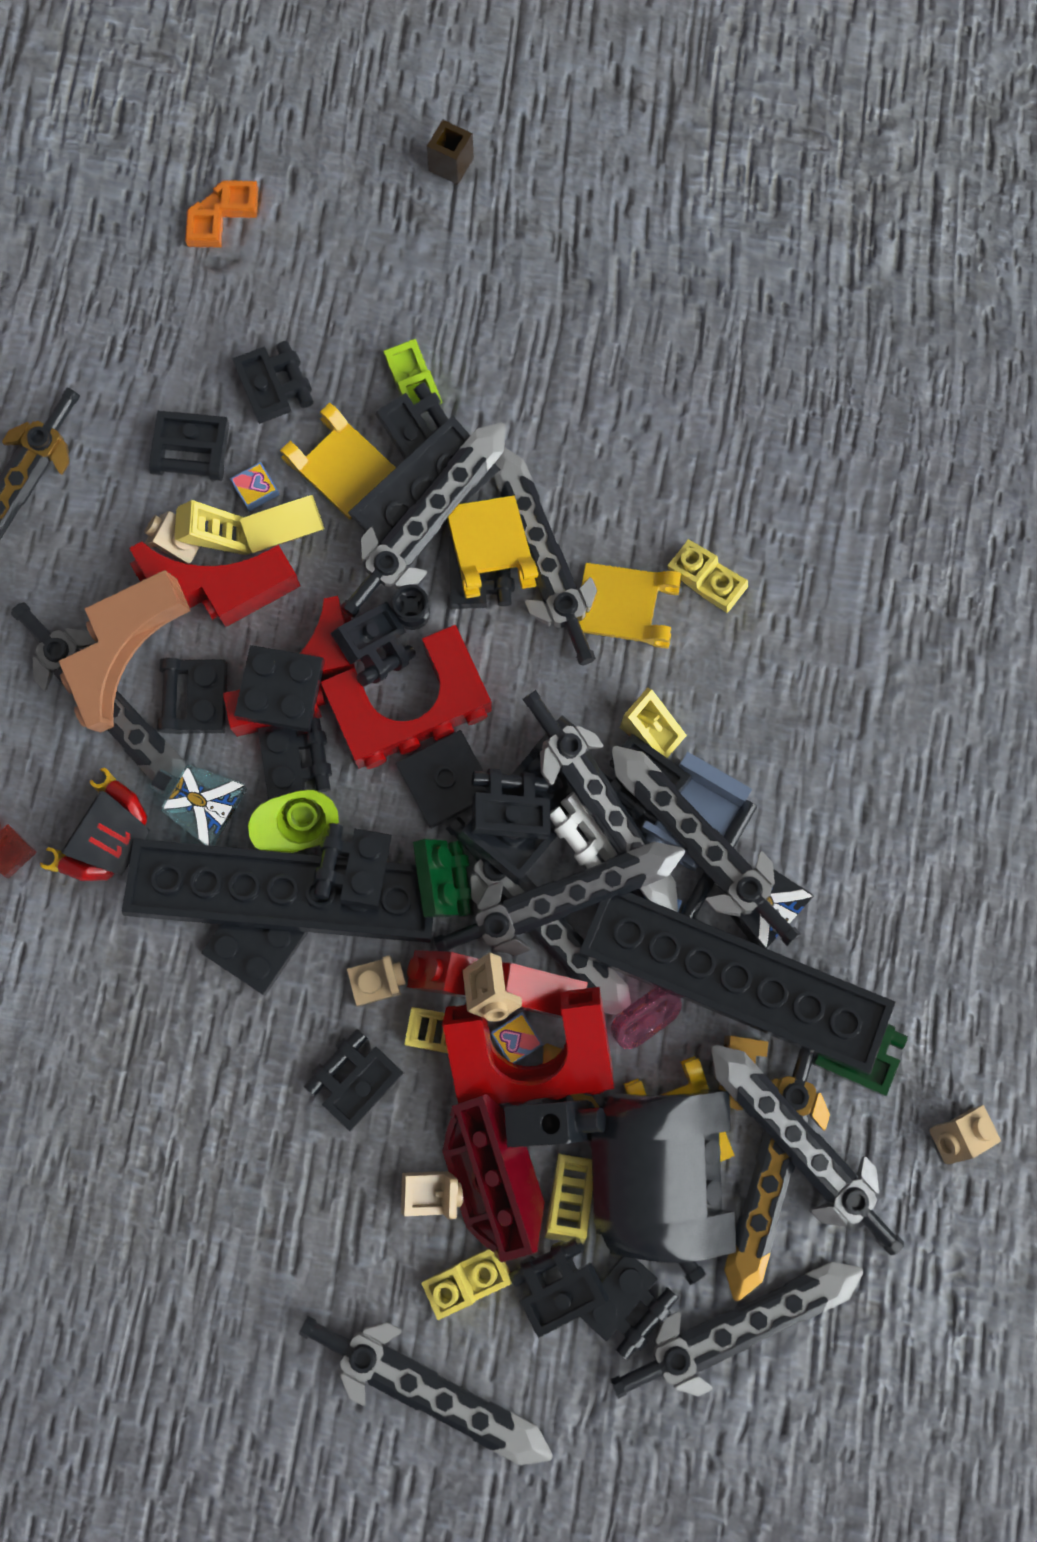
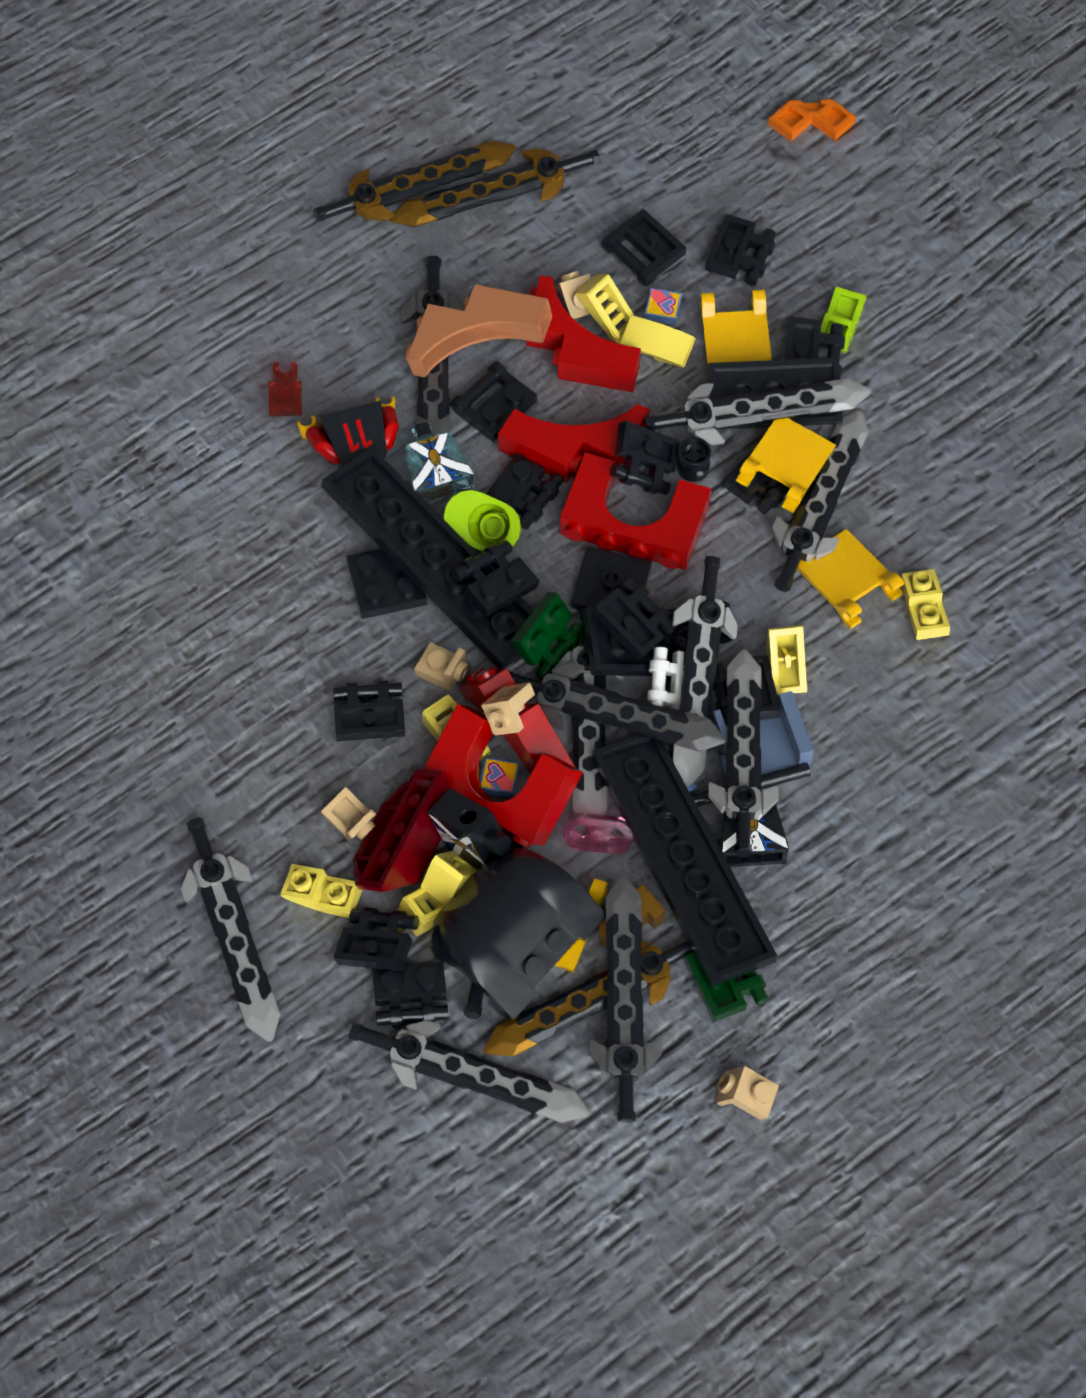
camera: 45 degrees right, 15 degrees down
black plate [234,645,325,732] -> none
dark brown brick [427,119,474,185] -> none
none -> light yellow slope [421,851,478,905]

